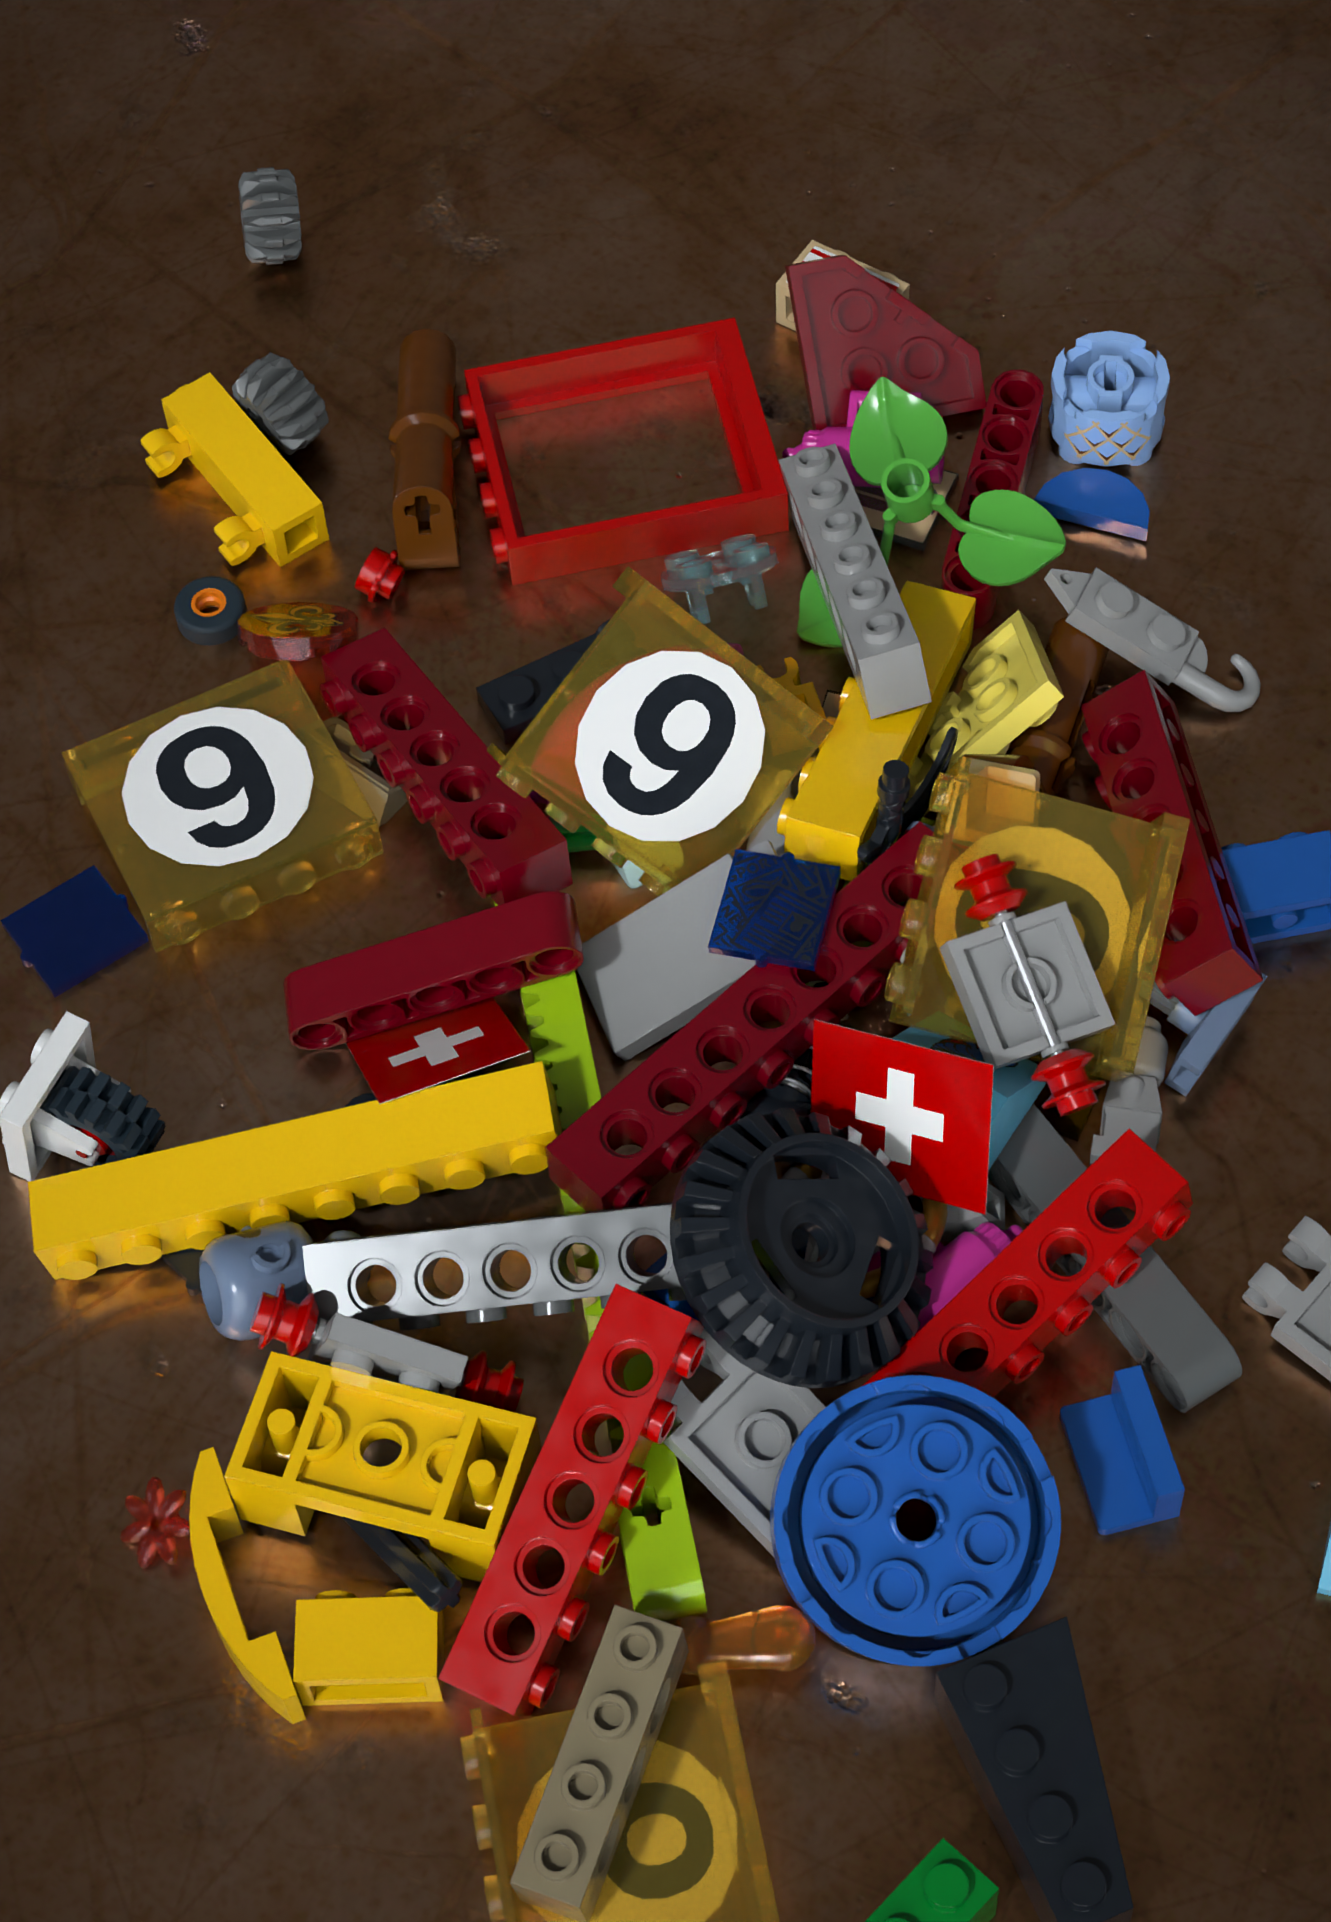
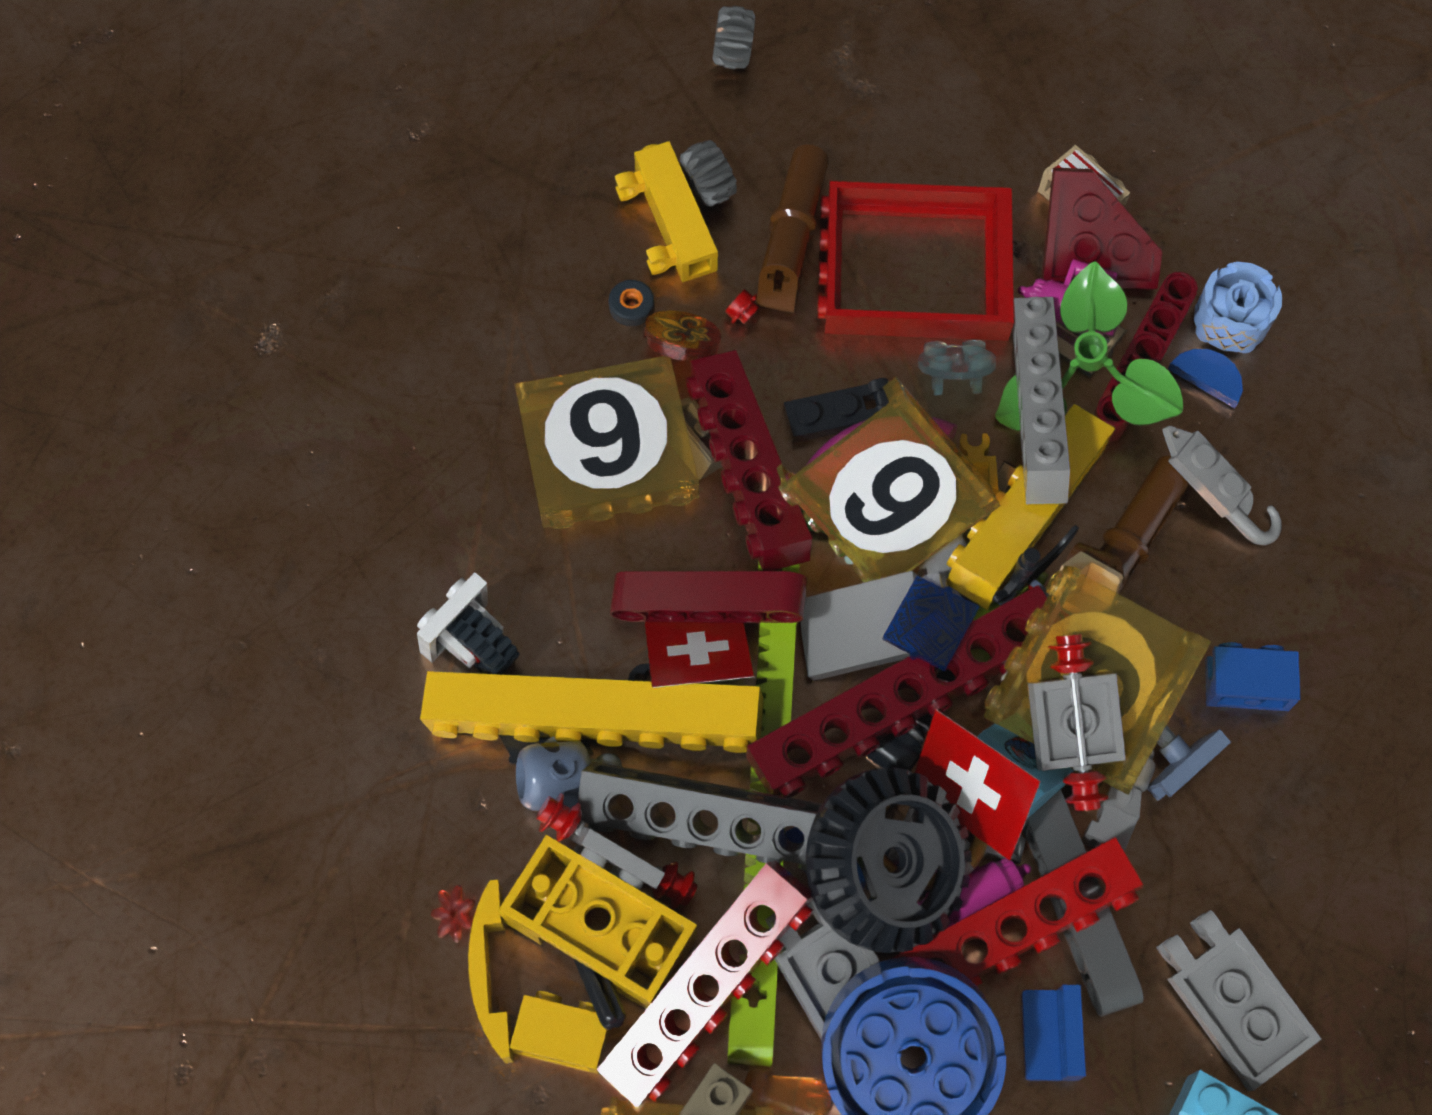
camera: 10 degrees right, 10 degrees up
clear blue piece [0,865,149,997] -> none
light yellow plate [905,609,1064,814] -> none
dark red brick [1081,669,1263,1016] -> none

